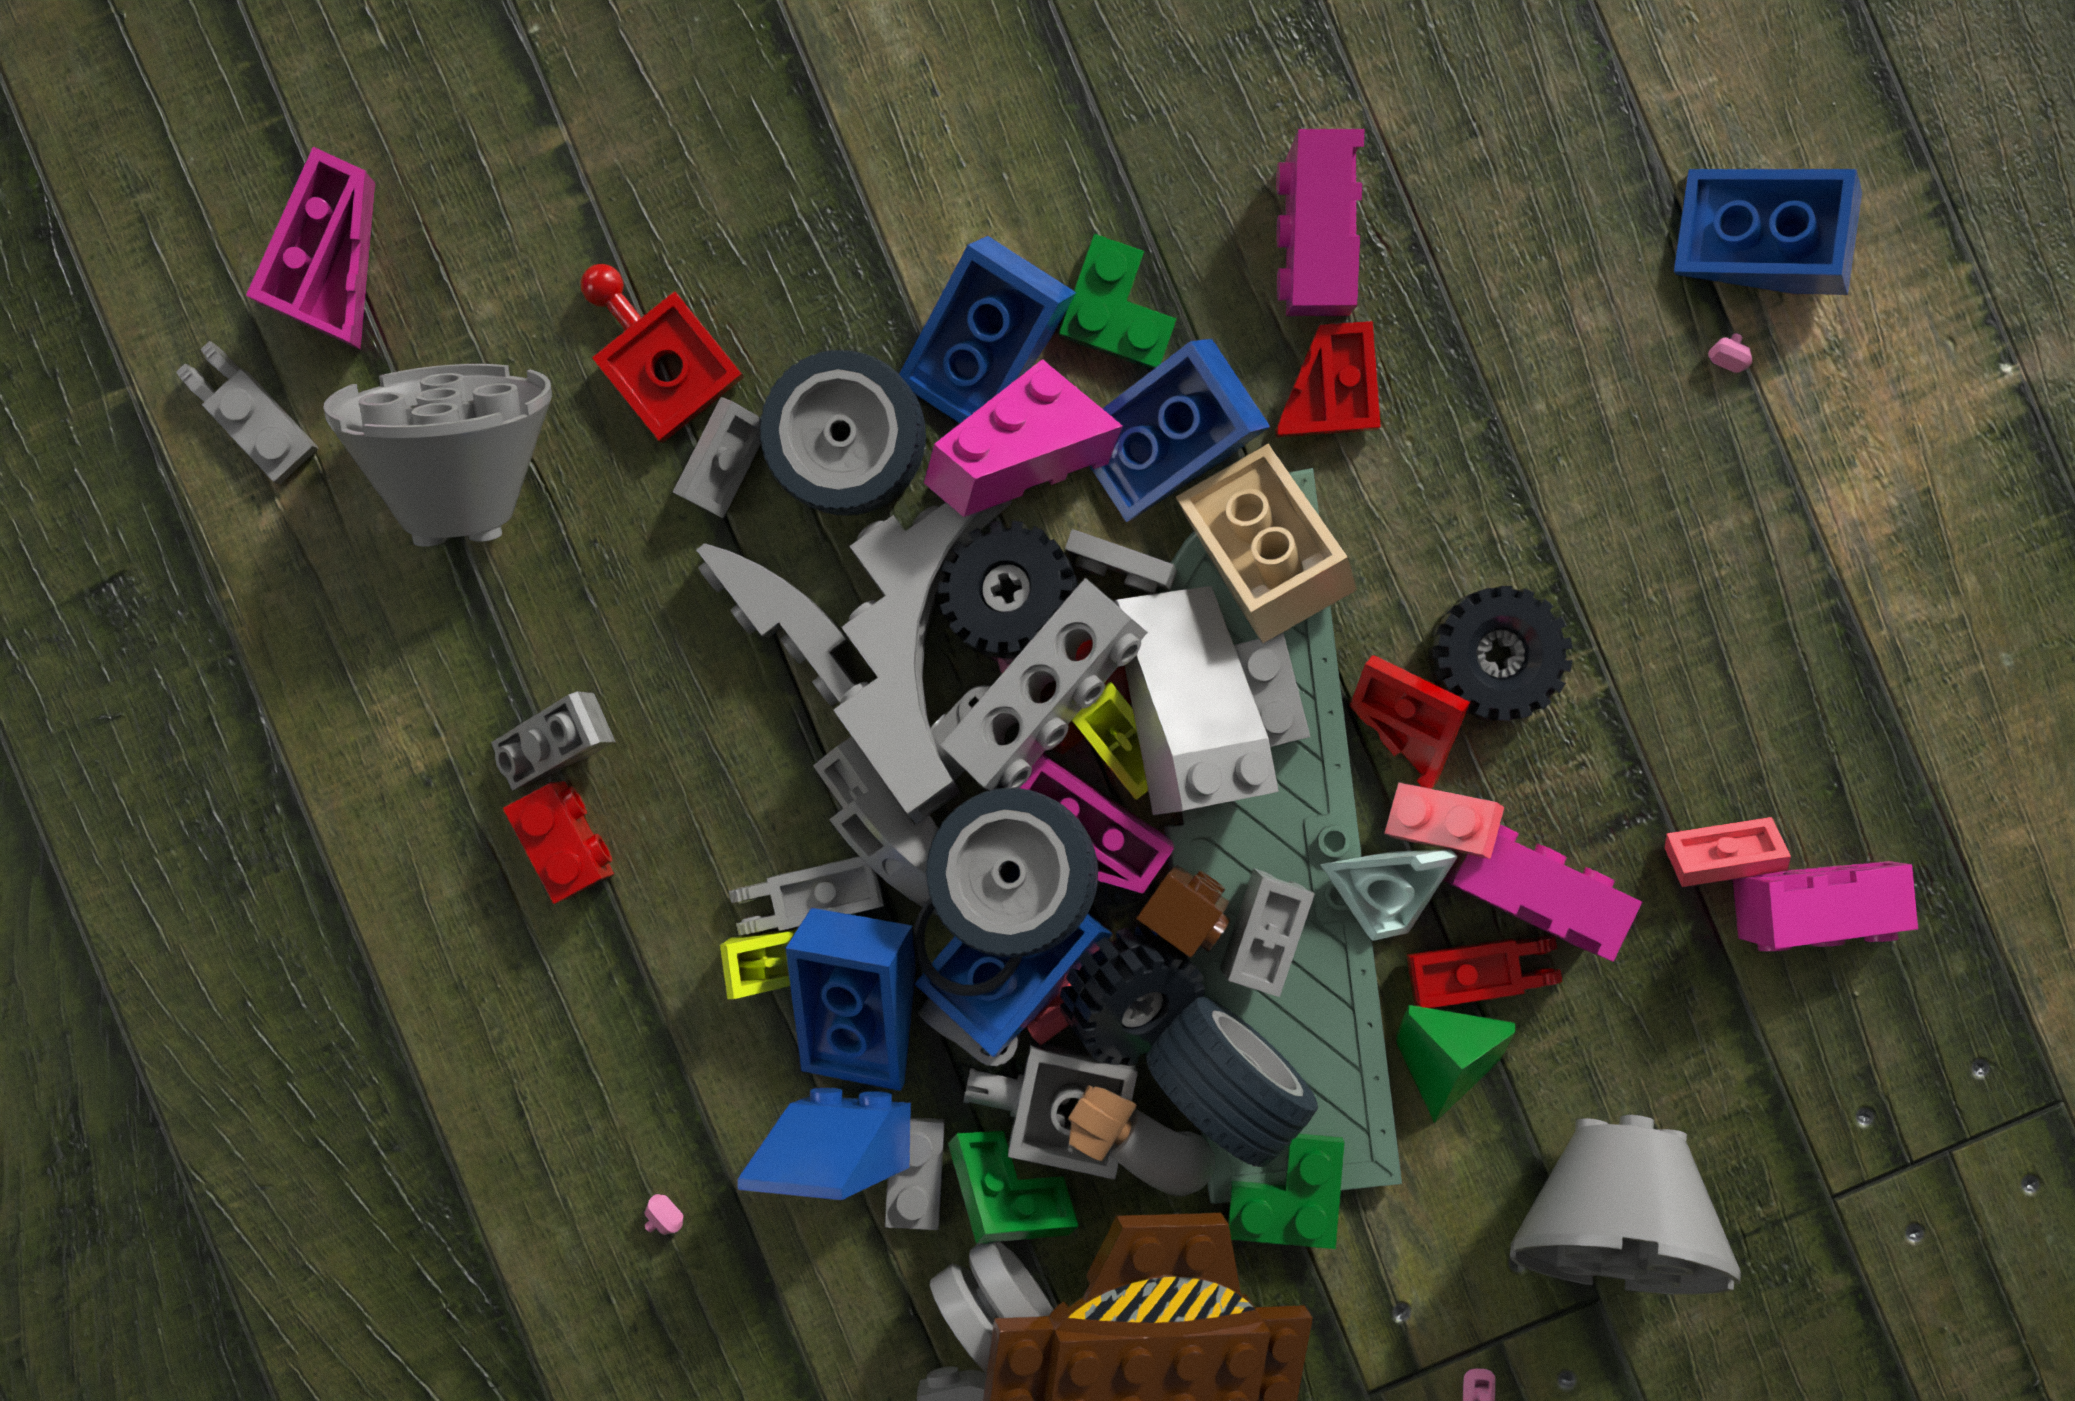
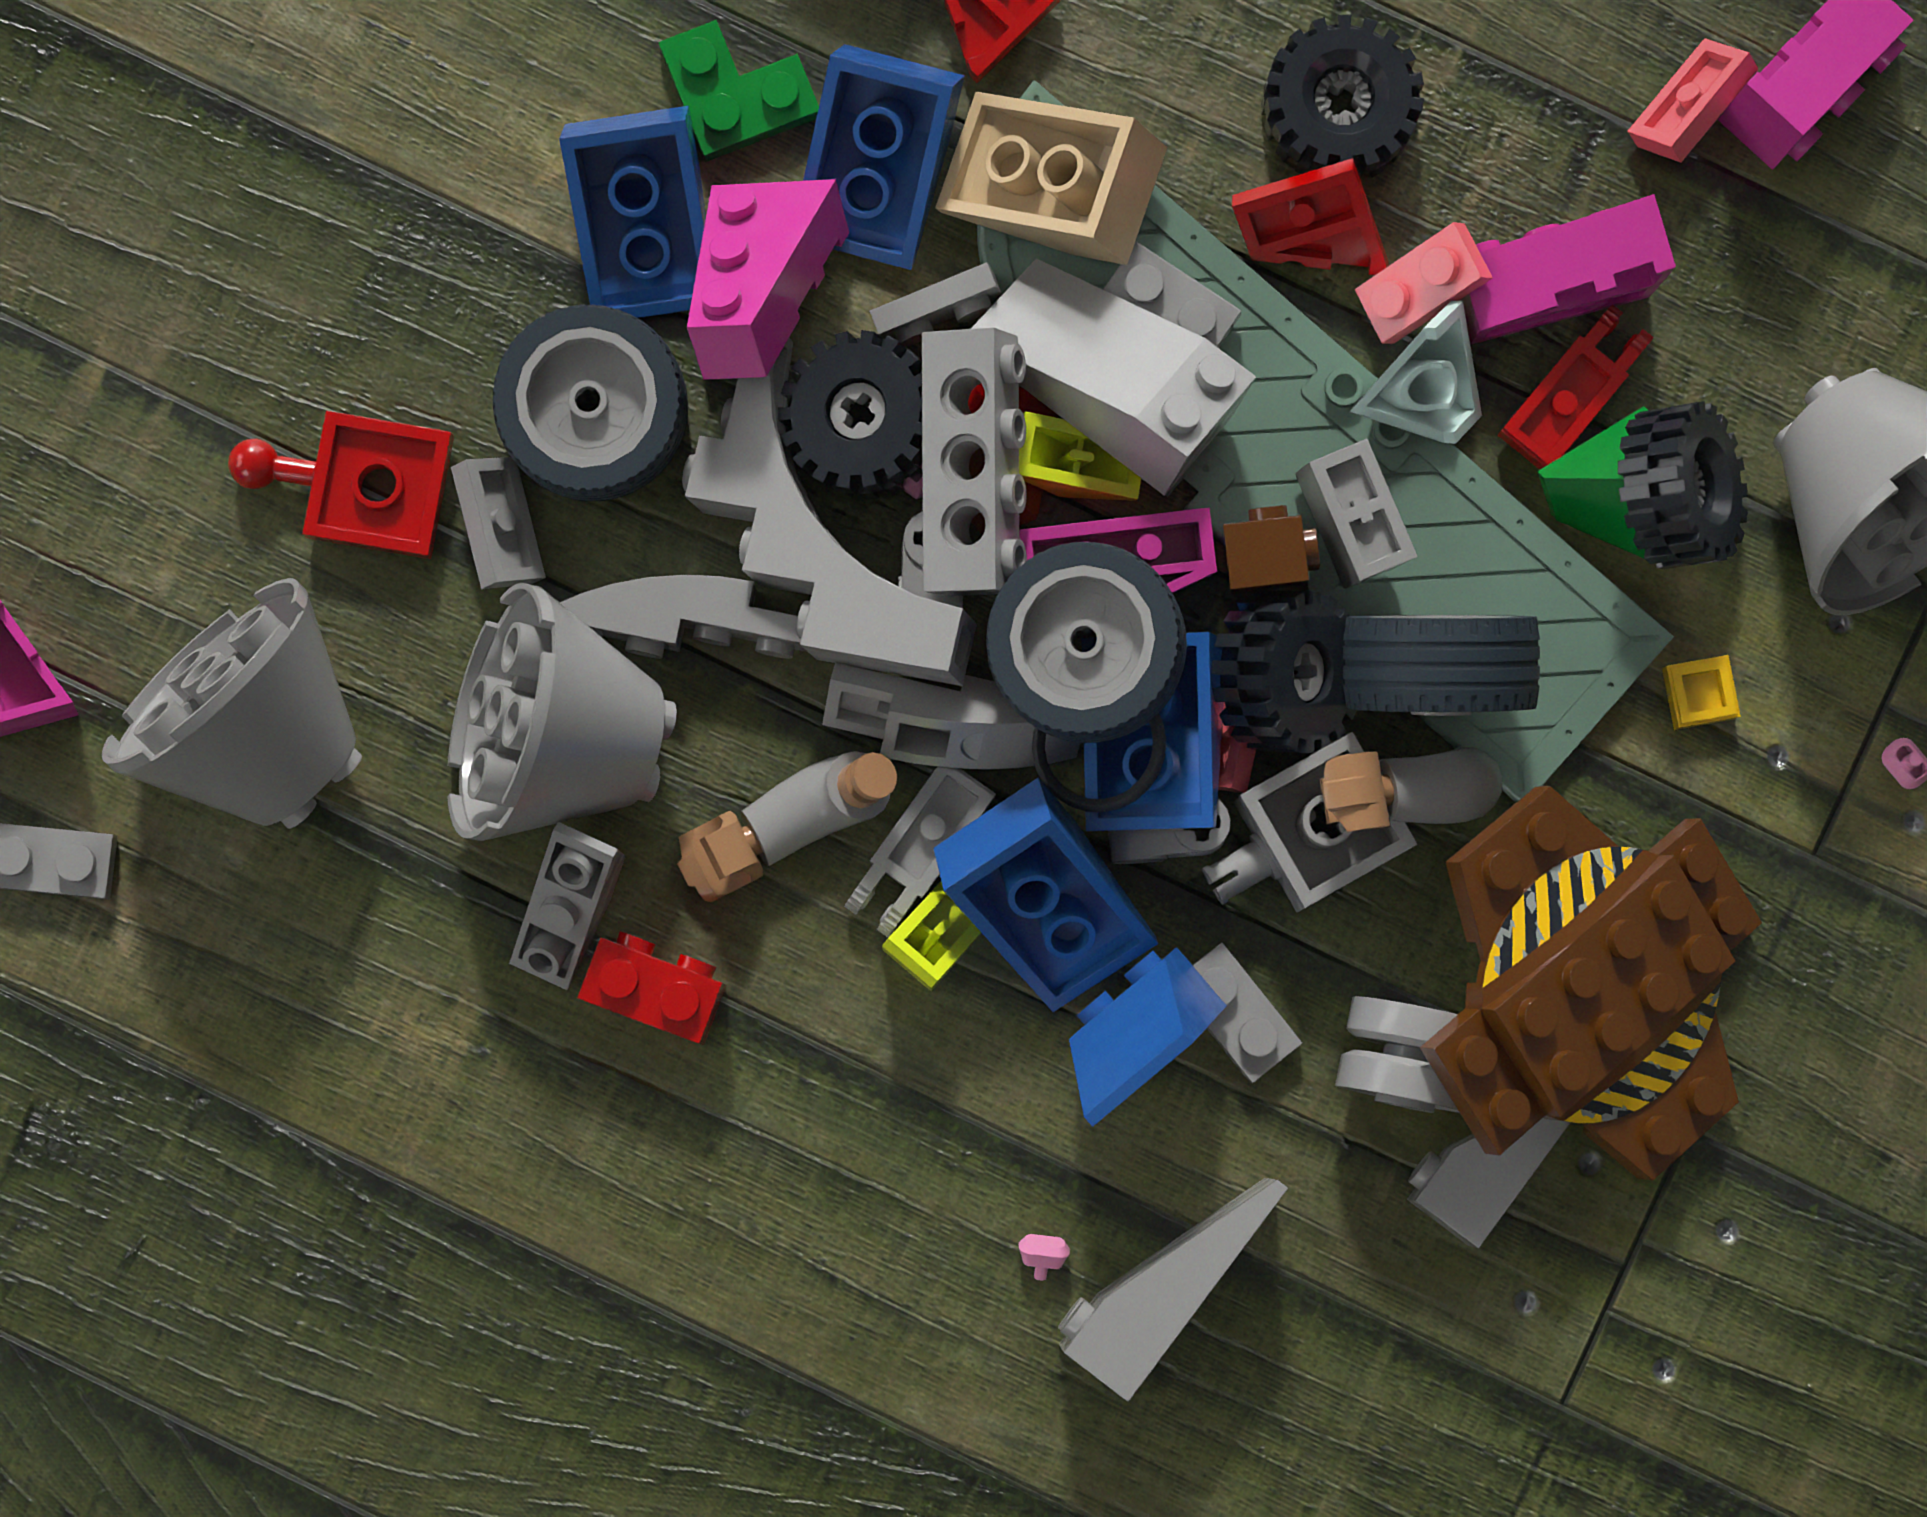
camera: 50 degrees left, 5 degrees down
green plate [948,1131,1079,1244] -> none
green plate [1228,1133,1345,1249] -> none
none -> light grey cone [447,583,677,841]
none -> piece [677,751,897,902]
none -> light grey slope [1058,1178,1288,1402]
none -> black bush [1618,401,1748,569]
none -> yellow tile [1662,655,1741,730]

